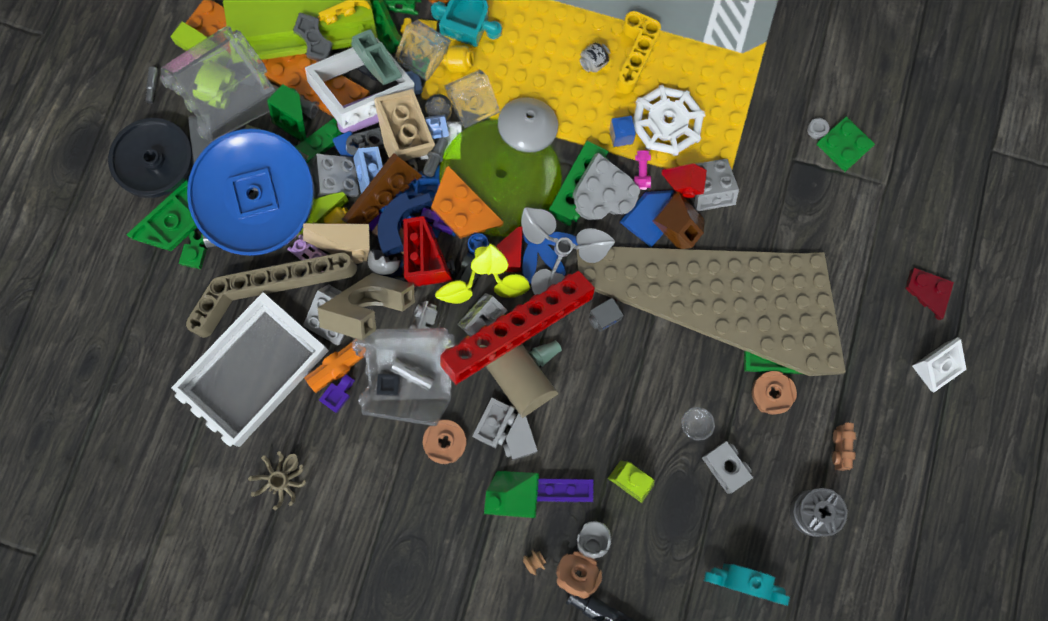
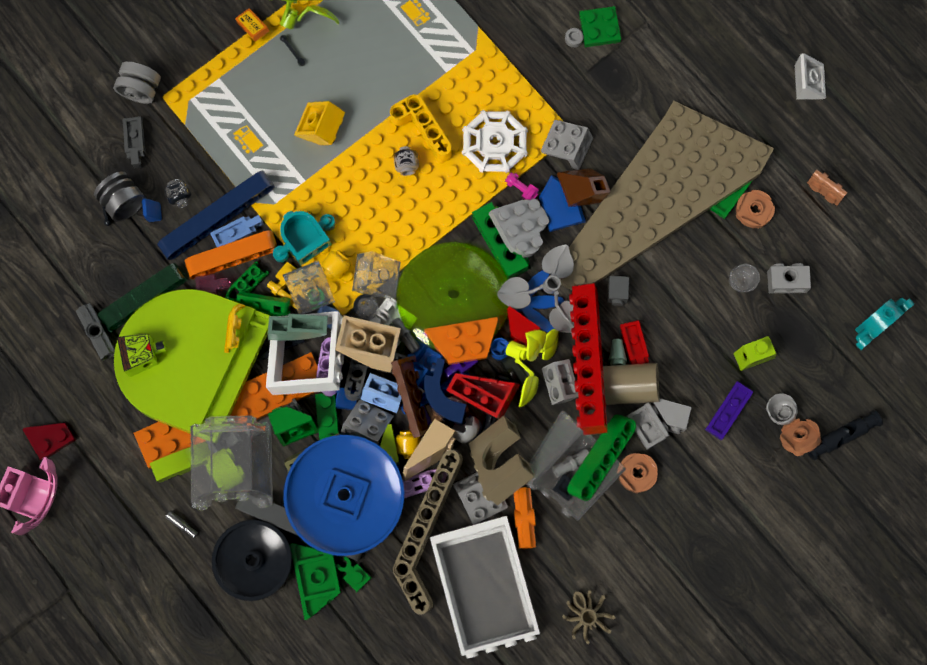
camera: 50 degrees left, 0 degrees up
dark grey tile [293,12,333,61] -> none
dark purple plate [319,375,355,413] -> none
light grey hinge [408,301,438,346] -> none
medium blue tile [425,114,449,139] -> none
green slope [484,471,539,518] -> none
light grey dish [498,97,558,152] -> none
medium nougat wheel [523,550,546,575] -> none
blue brick [609,116,636,147] -> none
red slope [662,163,707,198] -> none
flat silver wheel [789,488,847,536] -> none
dark red wing [905,268,954,320] -> none
none -> green beam [568,414,636,501]
none -> red hinge [620,320,649,364]

